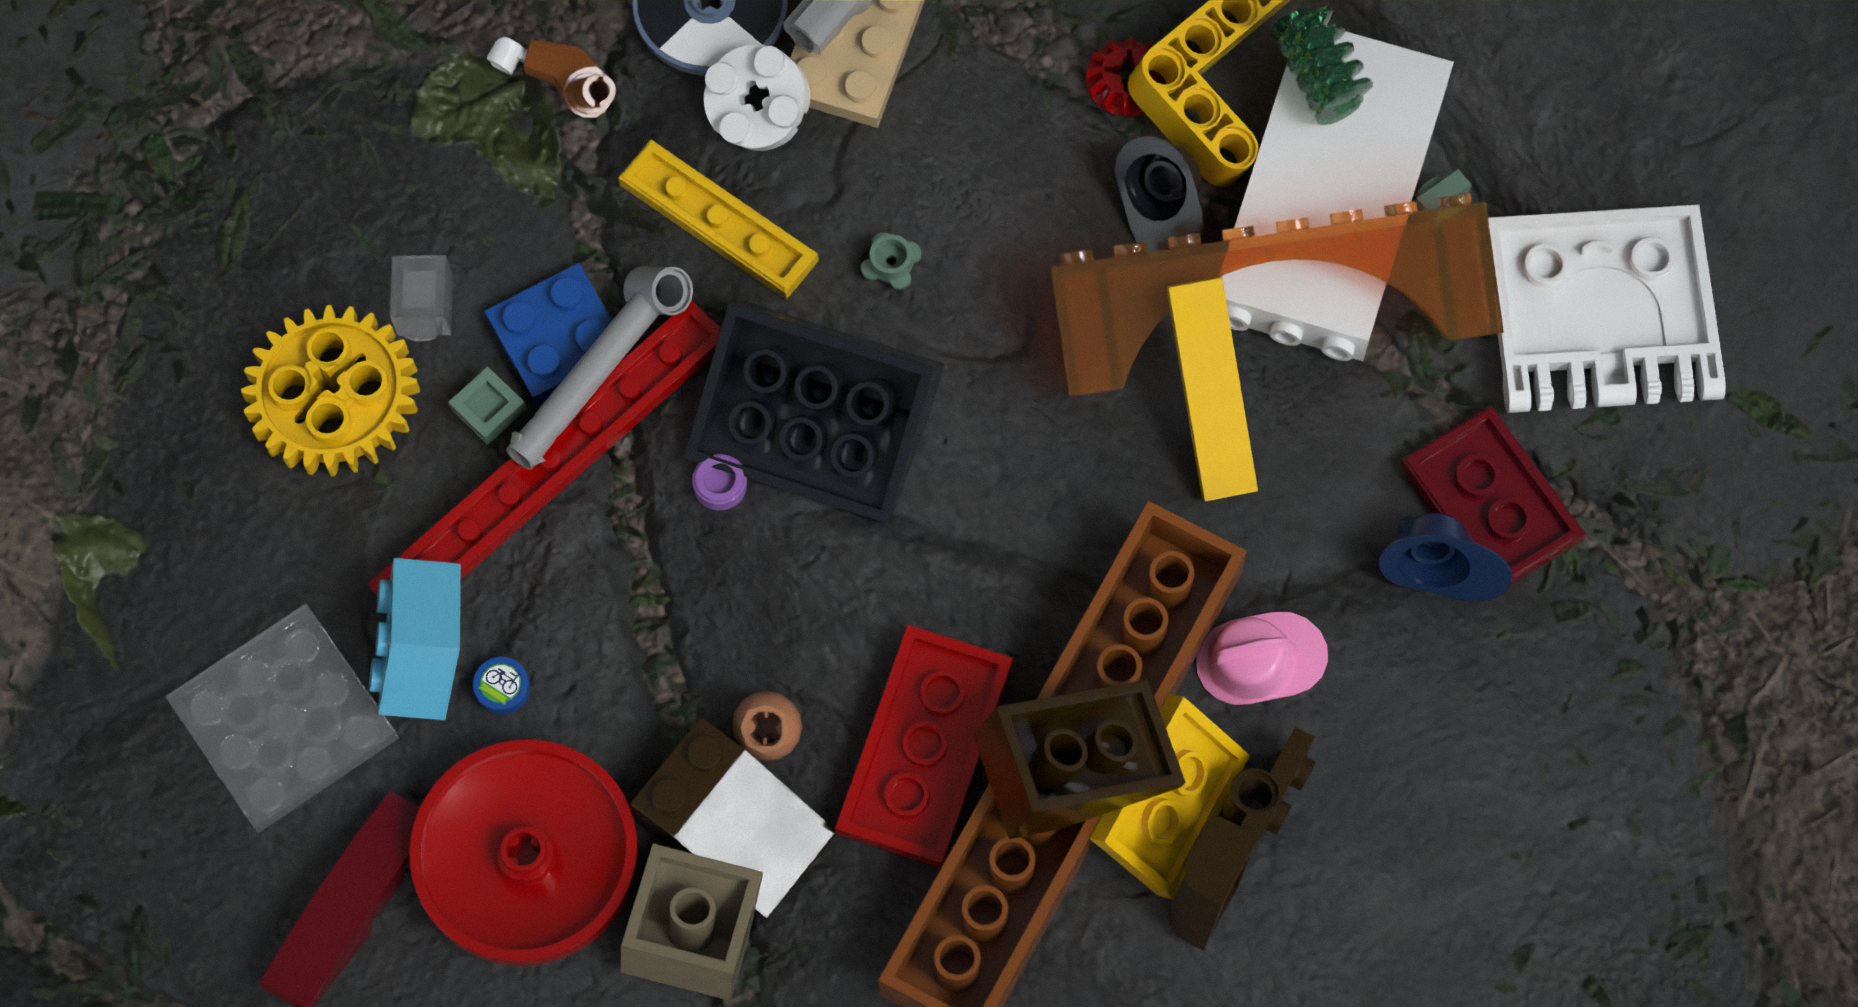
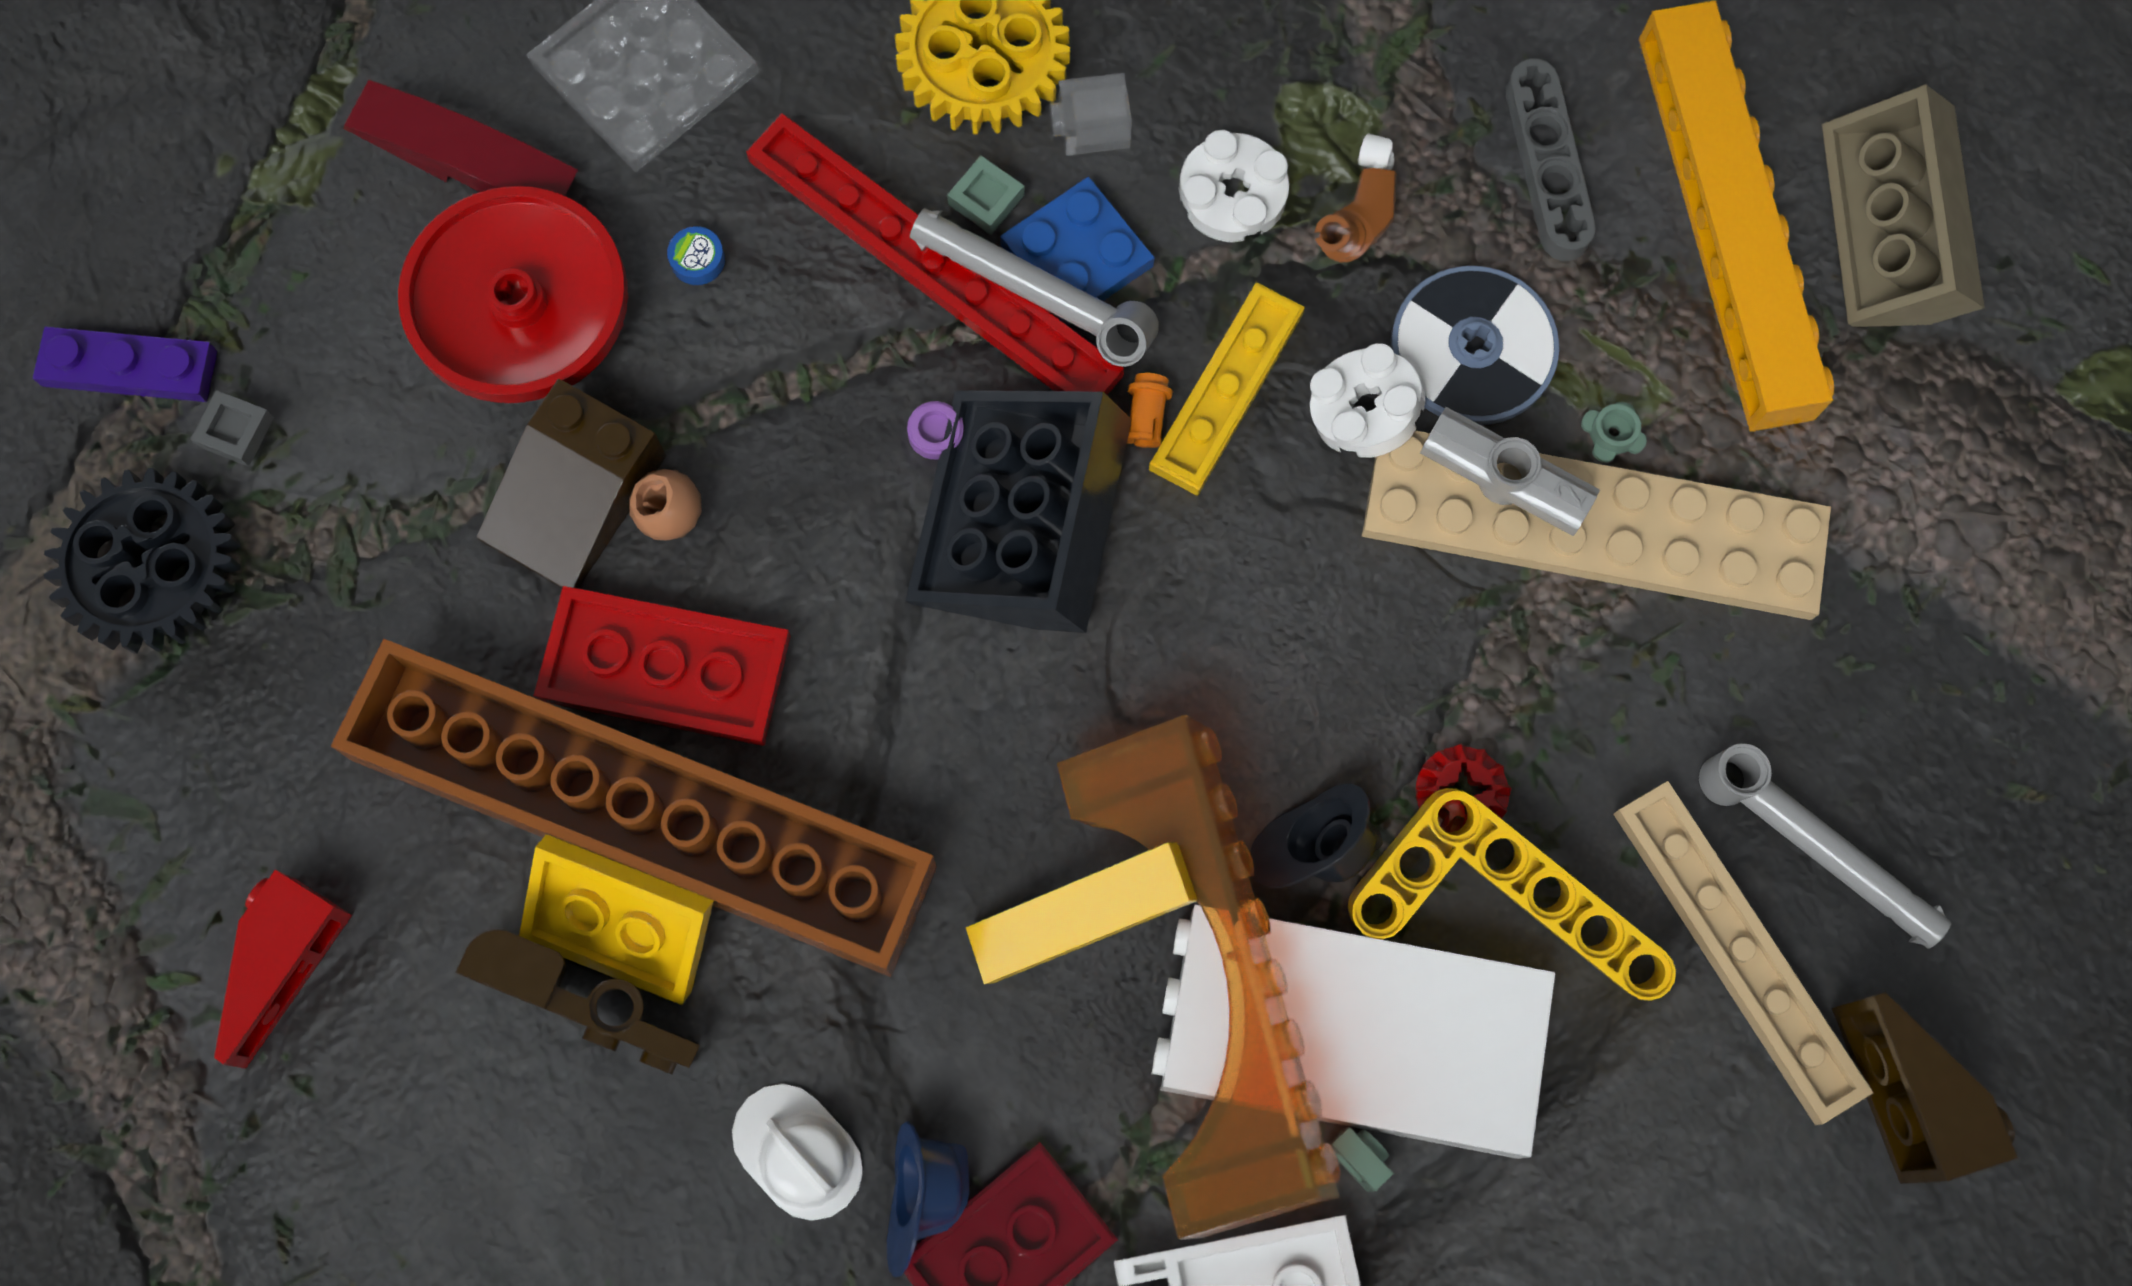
camera: 80 degrees right, 5 degrees up
medium azure brick [369,558,461,720] -> none
dark tan slope [621,844,763,1001] -> none
sand green plate [861,233,922,290] -> none
dark brown slope [973,680,1186,839] -> none
bright pink piece [1196,612,1328,705] -> none
clear green piece [1270,6,1373,125] -> none
none -> white piece [732,1084,863,1221]
none -> orange pin [1127,373,1173,448]
none -> white plate [1179,130,1289,242]

